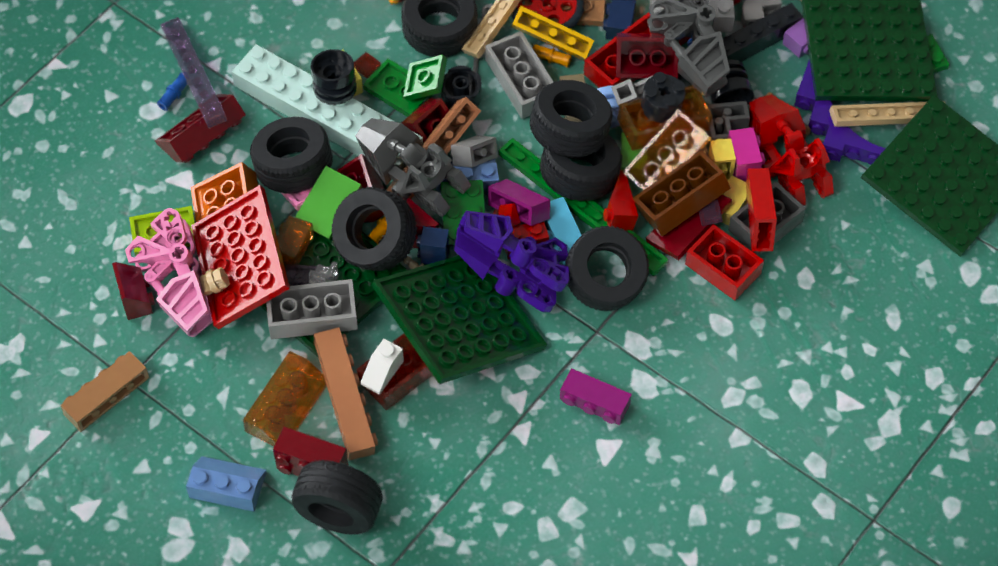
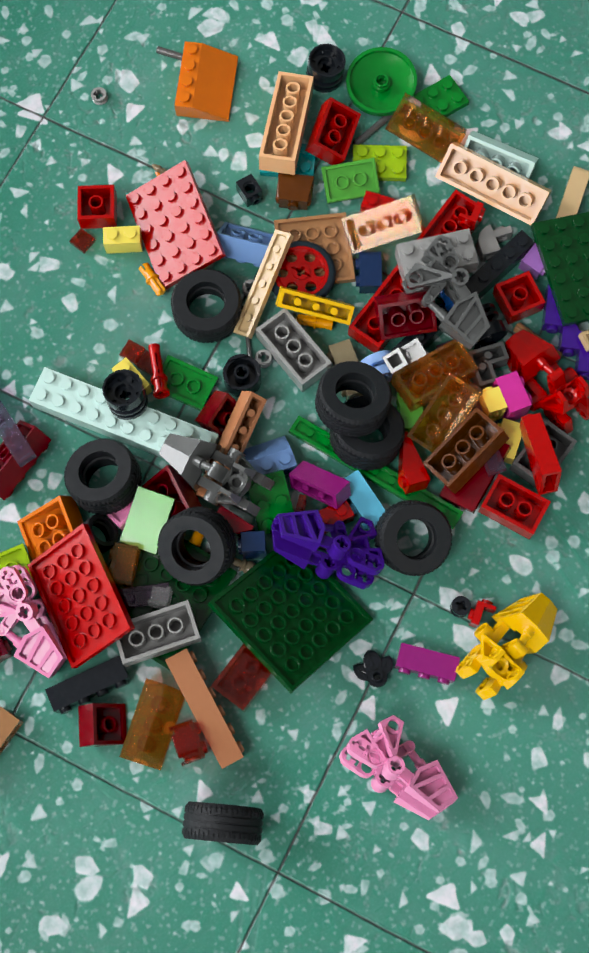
camera: 10 degrees left, 15 degrees up
medium blue slope [186,456,267,512] -> none
tan piece [199,267,230,295] -> none
dark red brick [273,426,349,476] -> none
white slope [361,339,404,395] -> none
green plate [403,55,447,101] -> none
light grey brick [451,135,498,167] -> none
red slope [498,203,520,227] -> none
black brick [641,72,685,123] -> none
none -> black brick [45,656,131,715]
none -> dark red slope [78,703,127,747]
none -> black tyre [84,514,119,553]
none -> clear red plate [119,340,146,365]
none -> red pin [148,343,170,399]
none -> clear red brick [168,719,208,766]
none -> light grey bush [255,349,272,368]
none -> bright pink piece [339,715,458,820]
none -> black plate [353,650,393,688]
none -> black wheel [450,596,471,618]
none -> yellow piece [455,592,557,700]
none -> red bracket [467,599,497,628]
none -> red brick [492,271,546,325]

